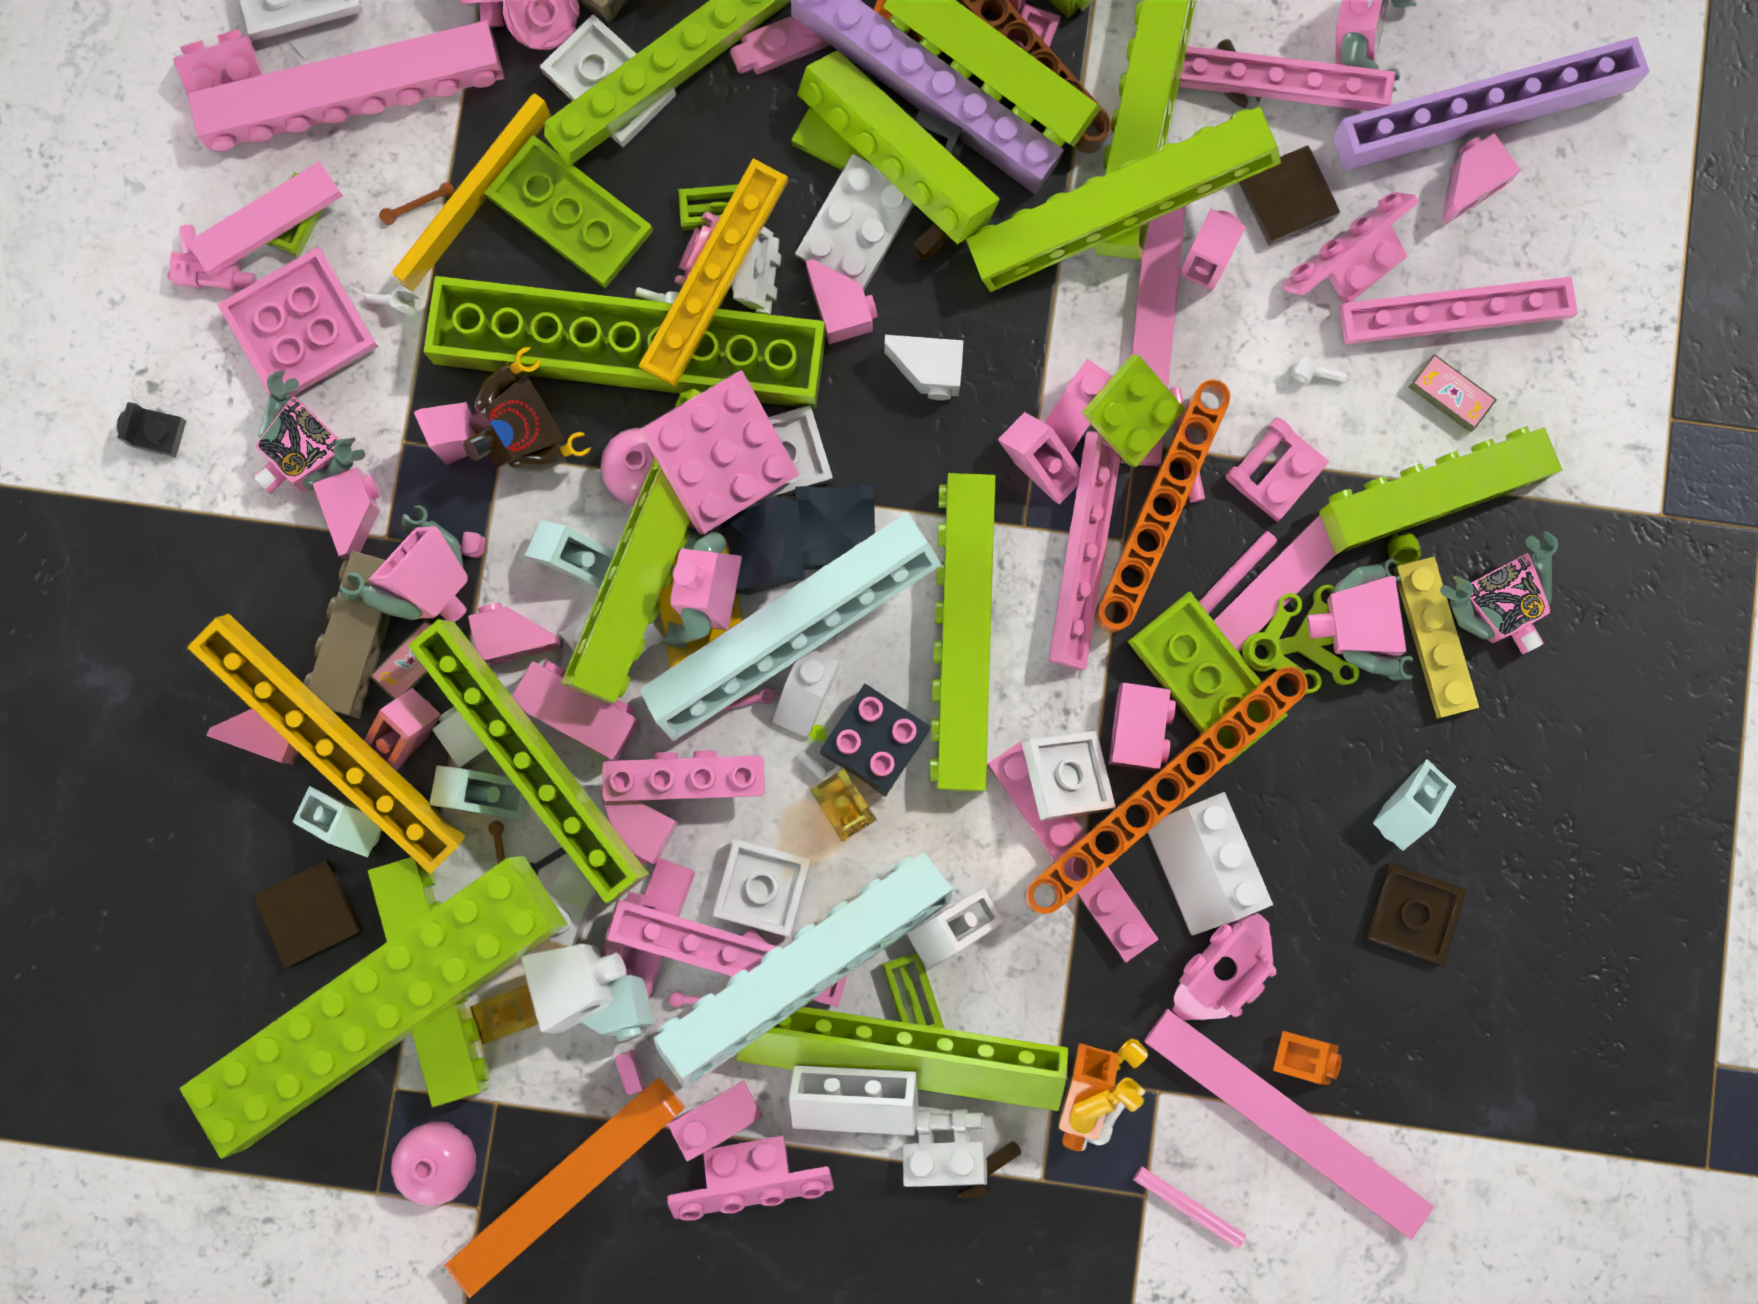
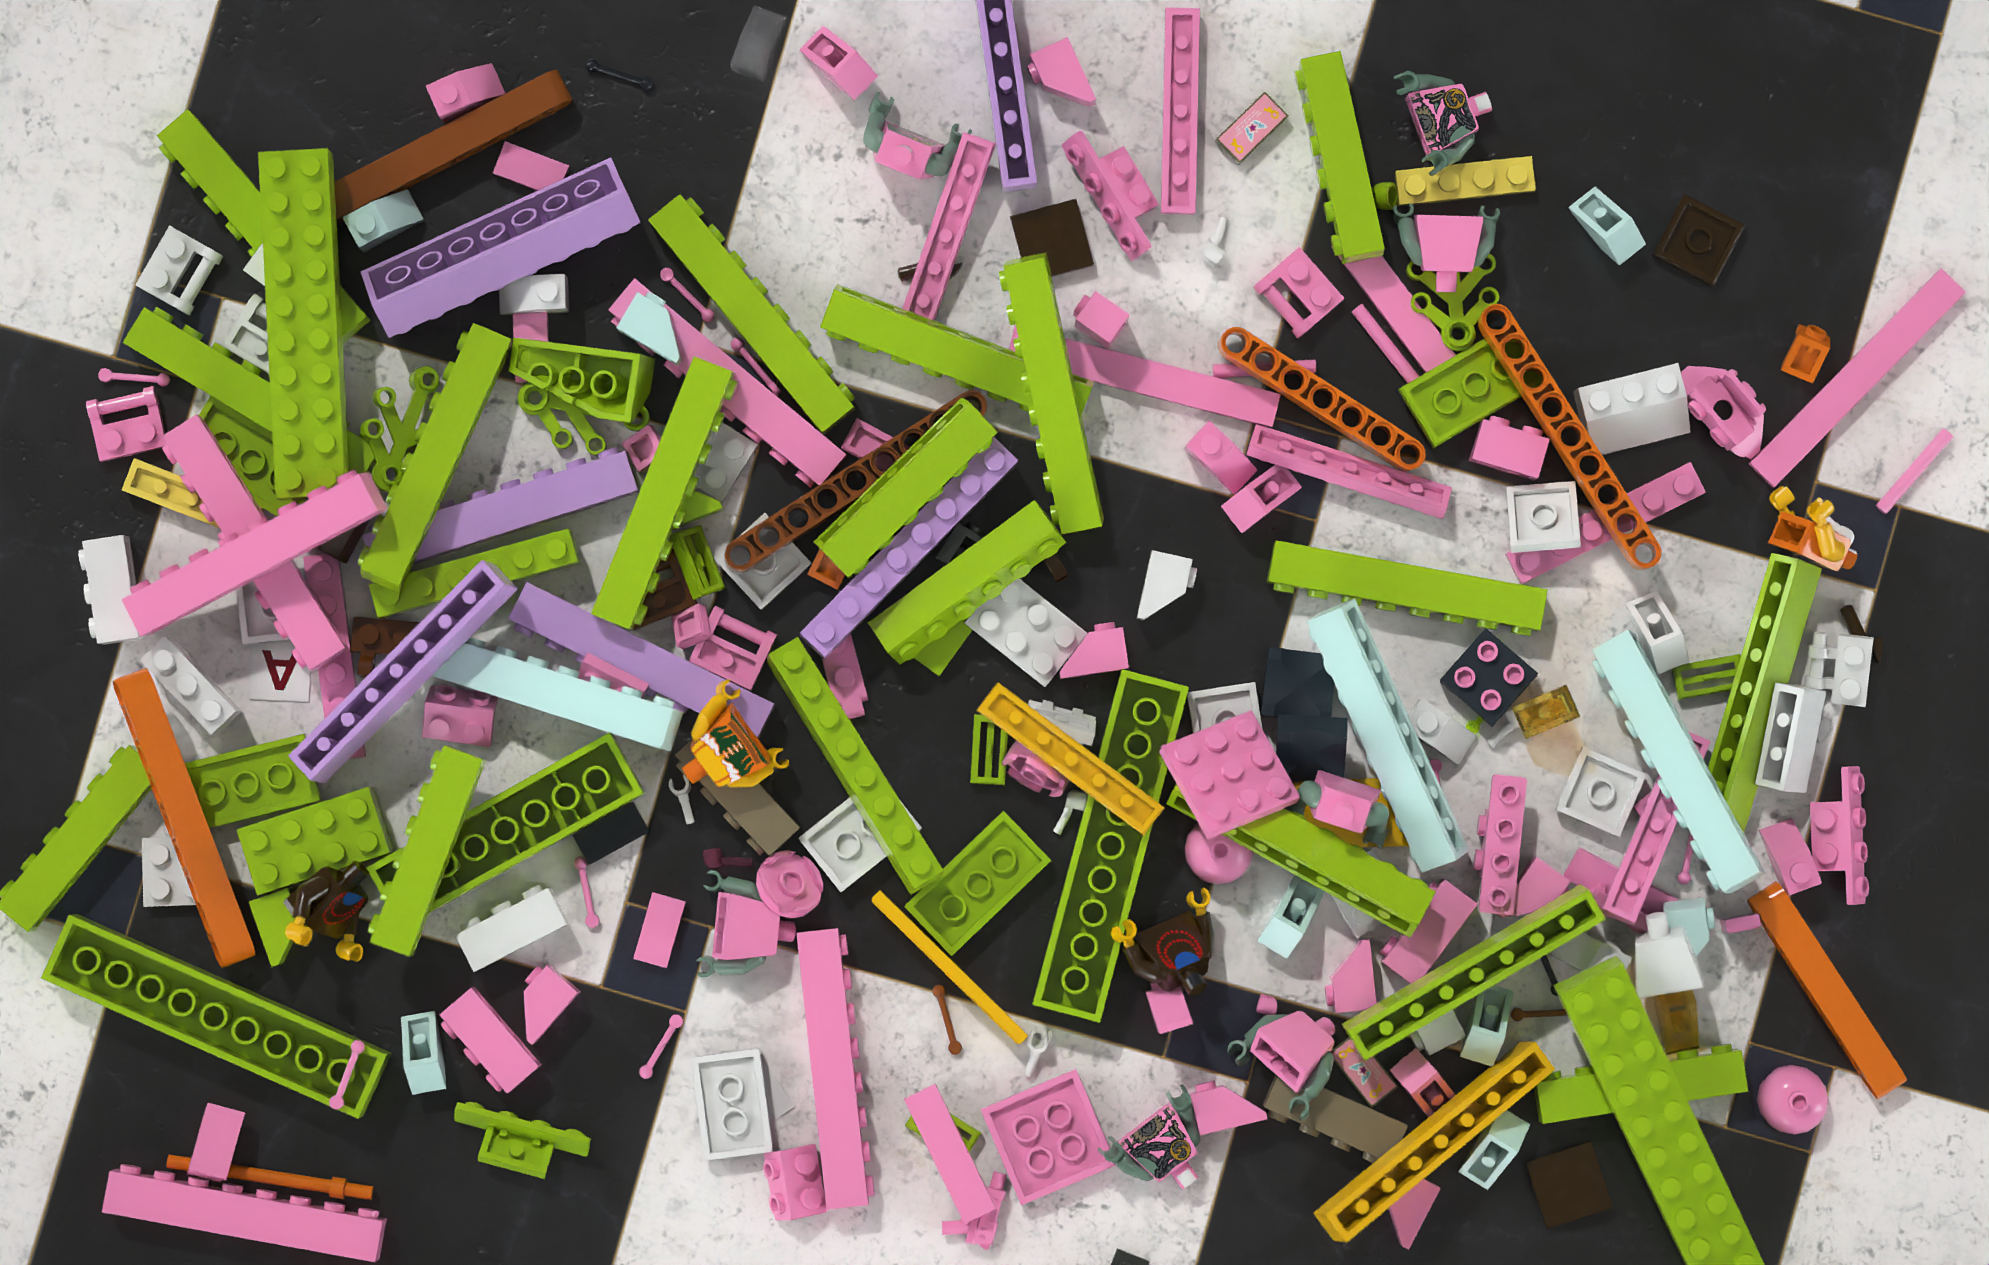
camera: 85 degrees left, 5 degrees up
lime plate [1081,354,1186,467] -> none

